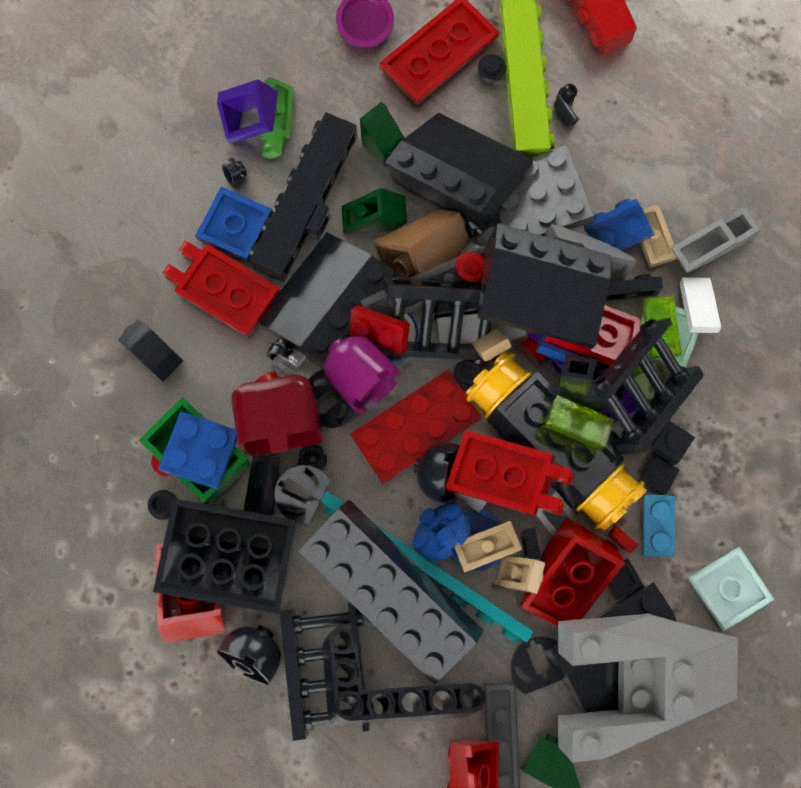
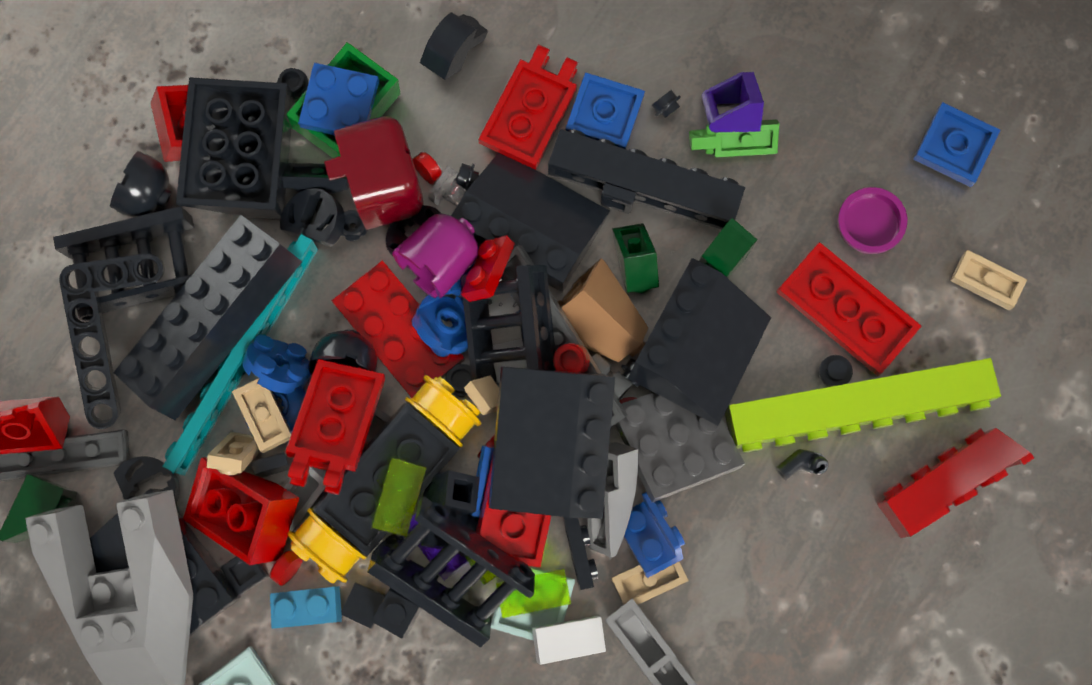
camera: 80 degrees right, 0 degrees up
none -> blue plate [412,295,468,357]

